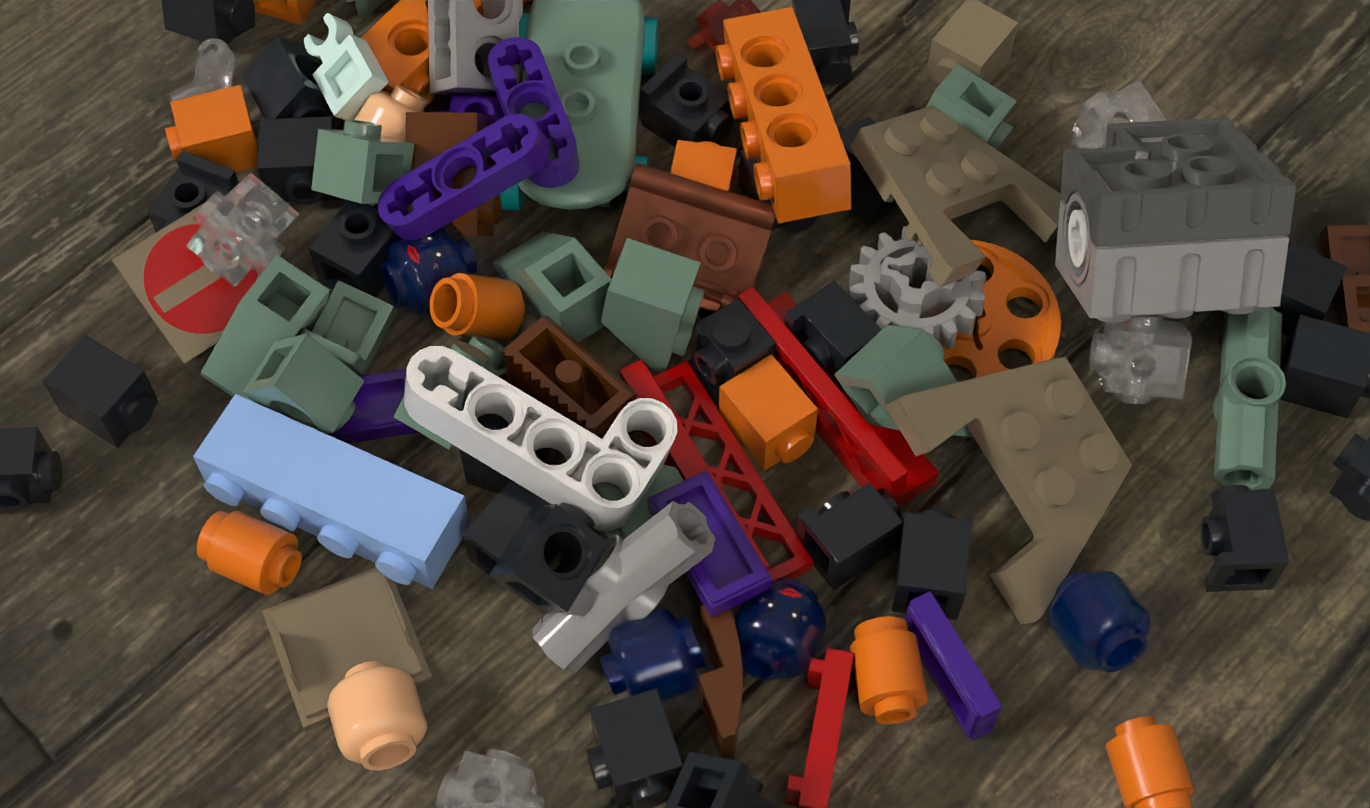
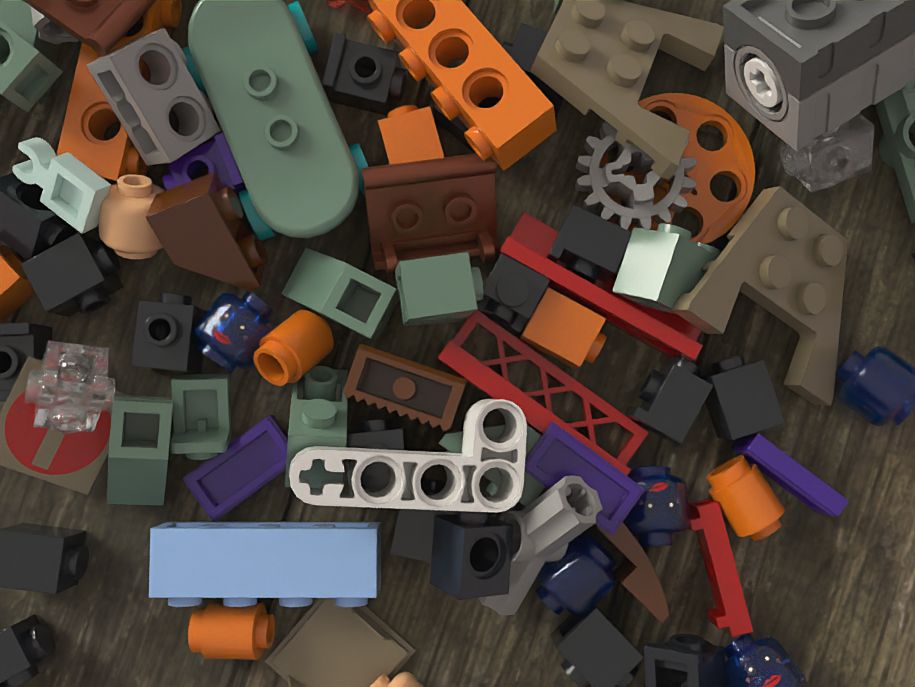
camera: 25 degrees left, 25 degrees up
sand green brick [243,333,364,434] -> none
sand green brick [311,120,414,204] -> none
dark purple beam [378,114,550,241] -> none
dark purple beam [488,37,580,188] -> none

